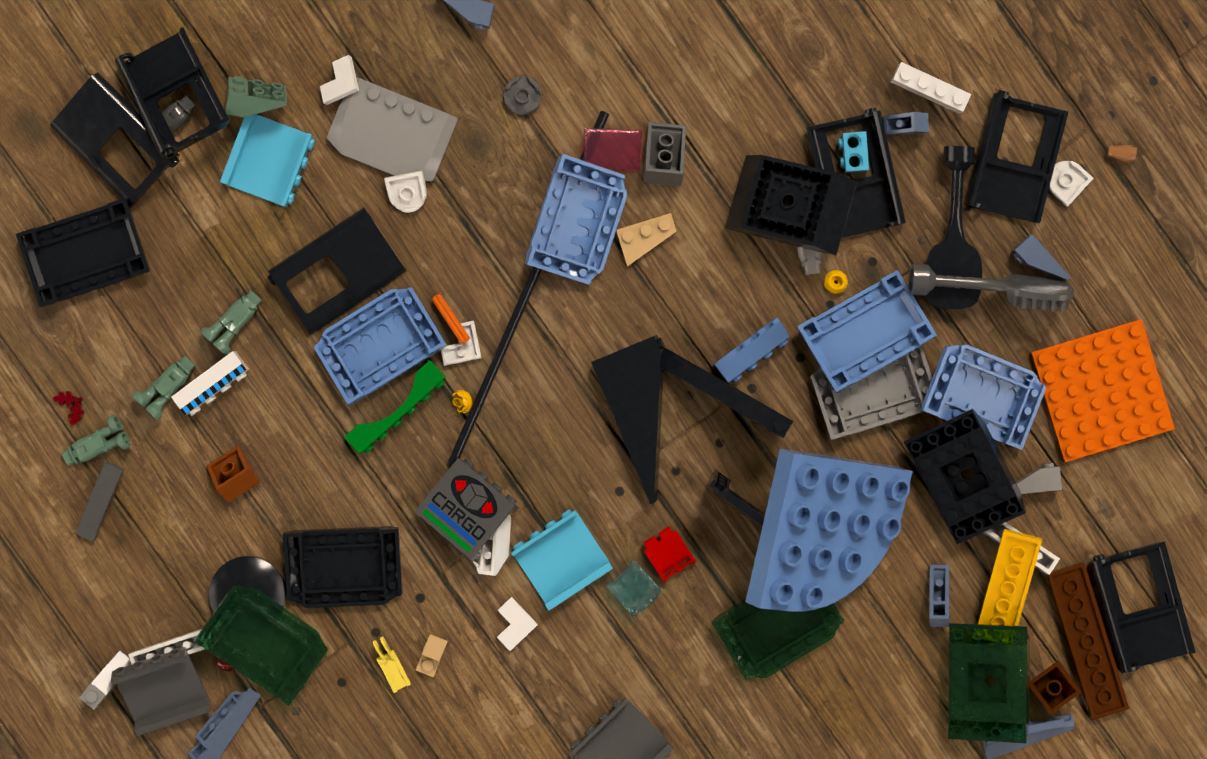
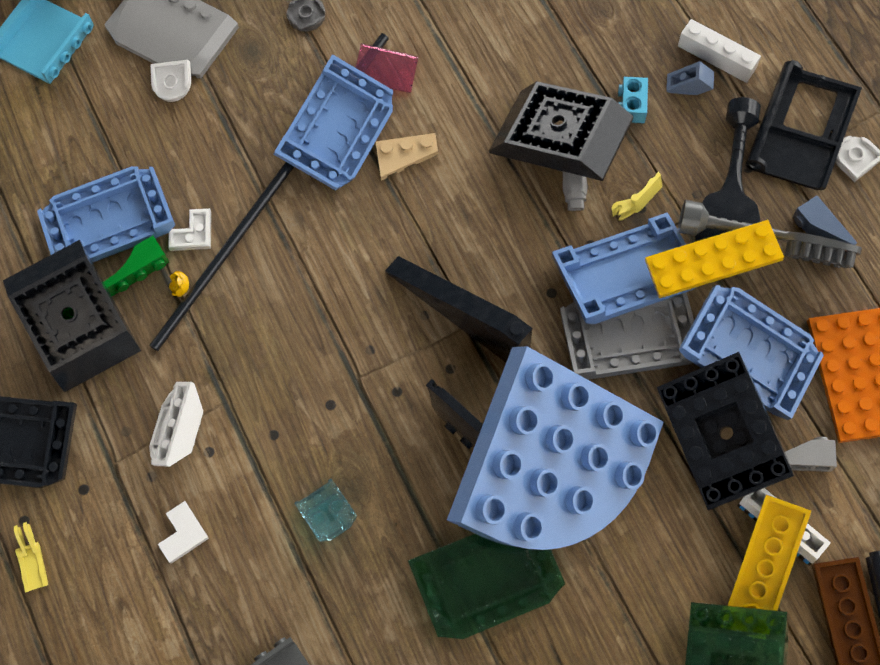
camera: 10 degrees right, 20 degrees down
black piece [267,207,407,334] -> none
dark grey panel [415,458,519,562] -> none
tan slope [416,634,448,677] -> none
orange axle [432,294,470,344] -> none
medium azure panel [511,509,613,610] -> none
black slope [591,335,665,504] -> none
dark grey slope [643,122,686,186] -> none
red plate [643,526,696,583] -> none
medium blue wedge [714,317,790,383] -> none
black piece [806,108,906,238] -> none
yellow plate [824,270,848,294] -> none
sand blue slope [929,565,950,627] -> none
none -> black slope [3,240,141,392]
none -> light yellow arm [612,172,662,221]
none -> yellow plate [645,220,784,299]

